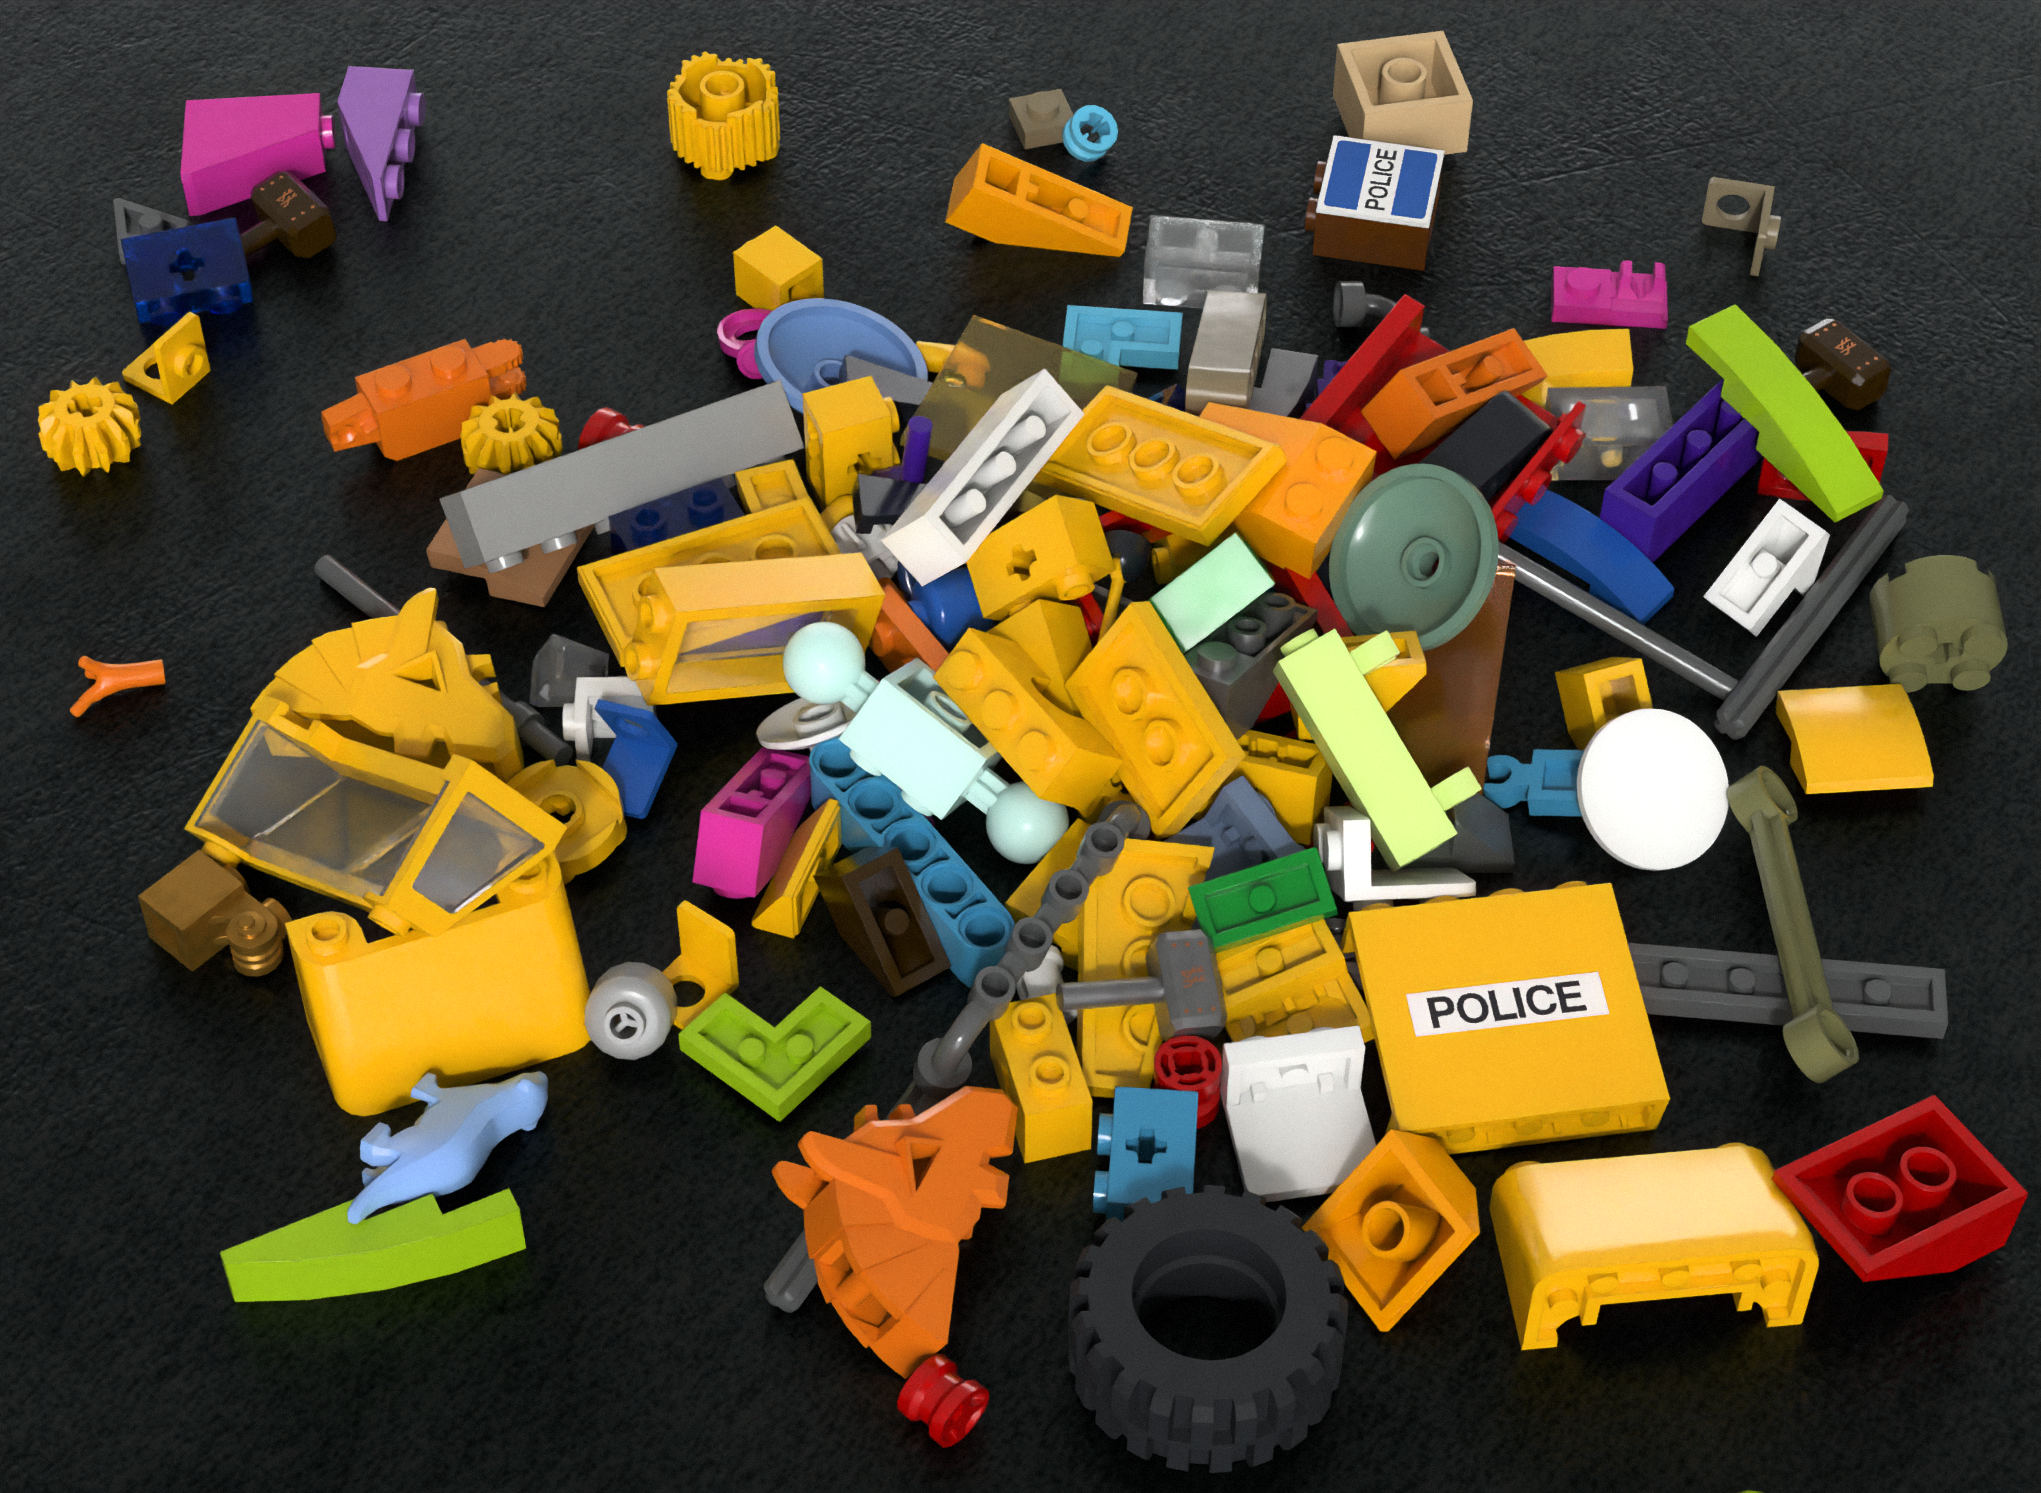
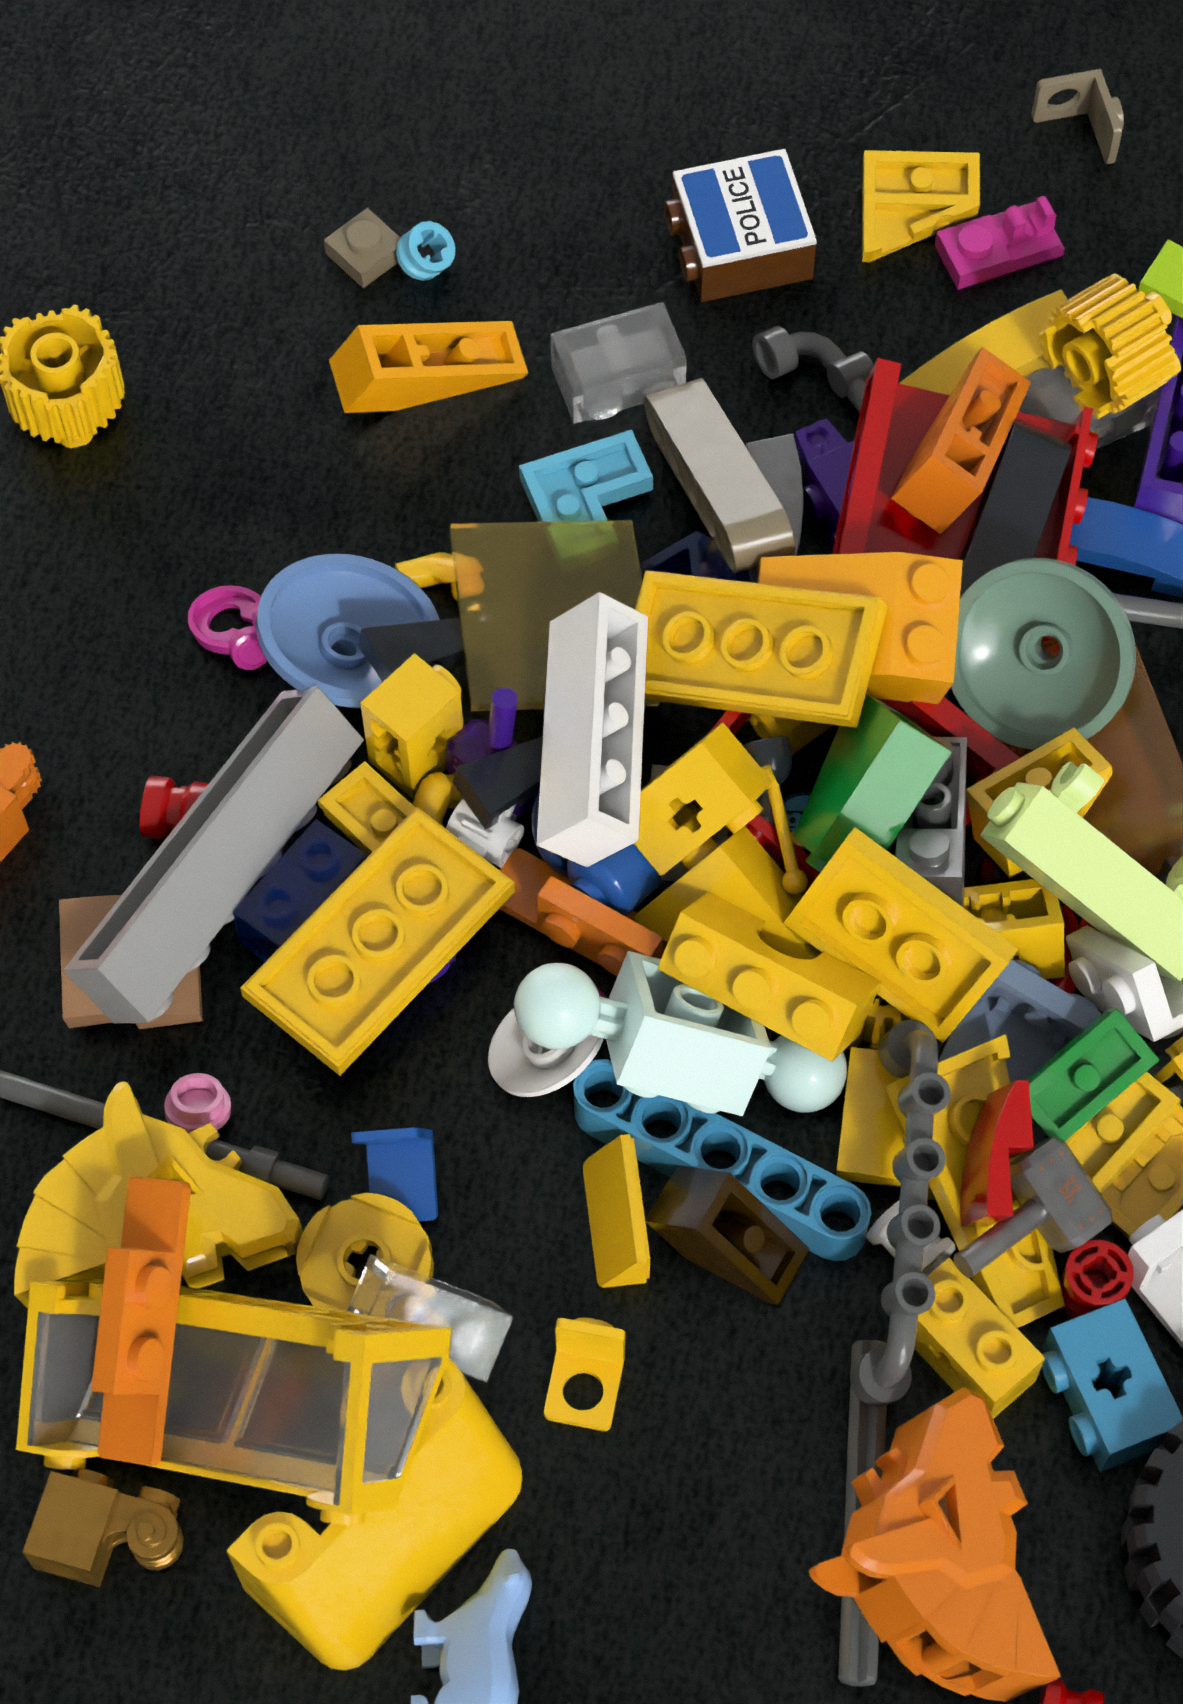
camera: 25 degrees left, 15 degrees up
yellow gear [460,391,563,475] -> none
clear slope [529,634,609,707] -> none
white bracket [563,676,657,762] -> none
light grey head [584,962,677,1060] -> none
yellow window [624,552,886,706] -> none
lime plate [678,986,871,1122] -> none
dark pink slope [692,747,811,899] -> none
yellow brick [733,225,824,311] -> none
tan brick [1333,31,1473,155] -> none
none -> orange bracket [91,1177,191,1465]
none -> bright pink plate [164,1073,231,1133]
none -> clear brick [347,1254,513,1382]
none -> yellow wing [862,150,980,262]
none -> red slope [960,1080,1034,1227]
none -> yellow brick [1039,274,1181,419]

